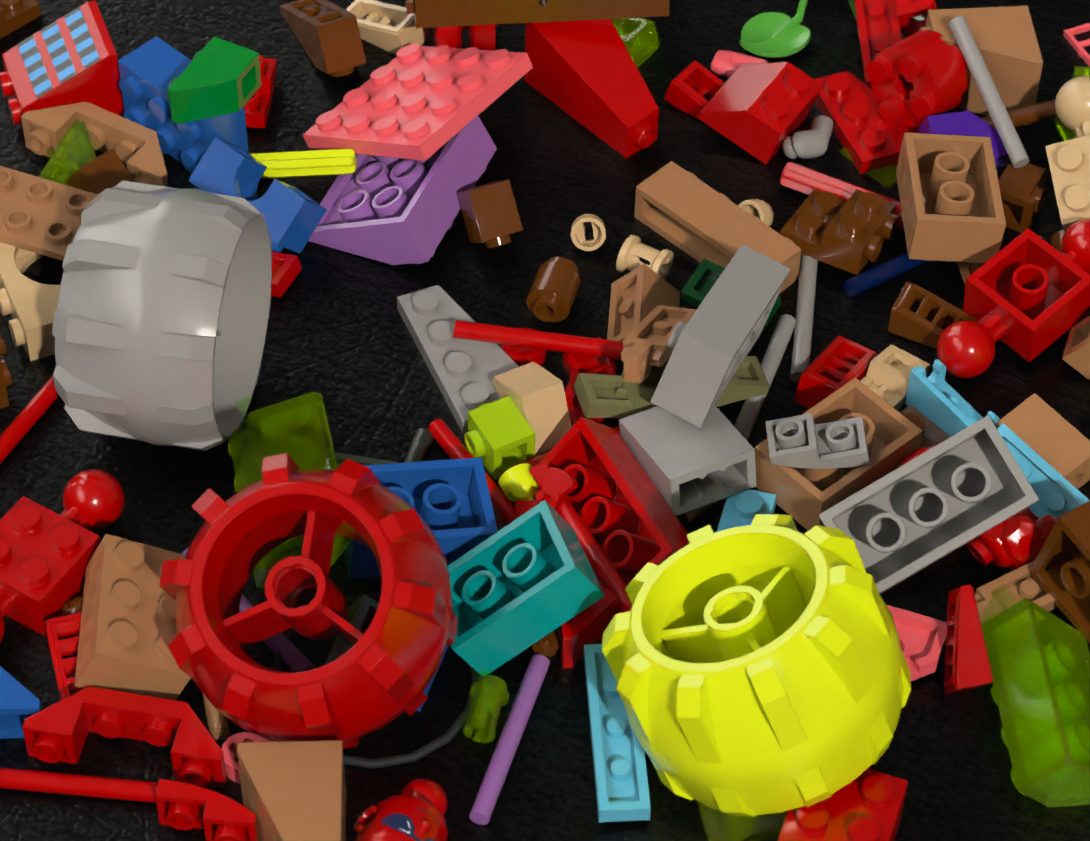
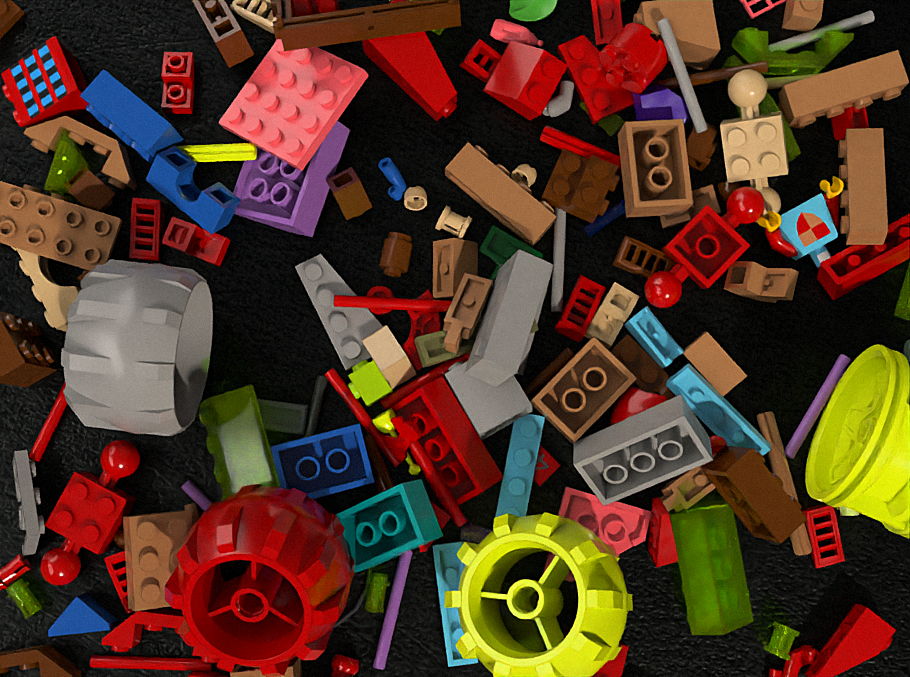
camera: 10 degrees left, 35 degrees up
green slope [167,37,262,124] -> none
light grey slope [765,413,870,469] -> none
none -> blue arm [378,158,408,201]

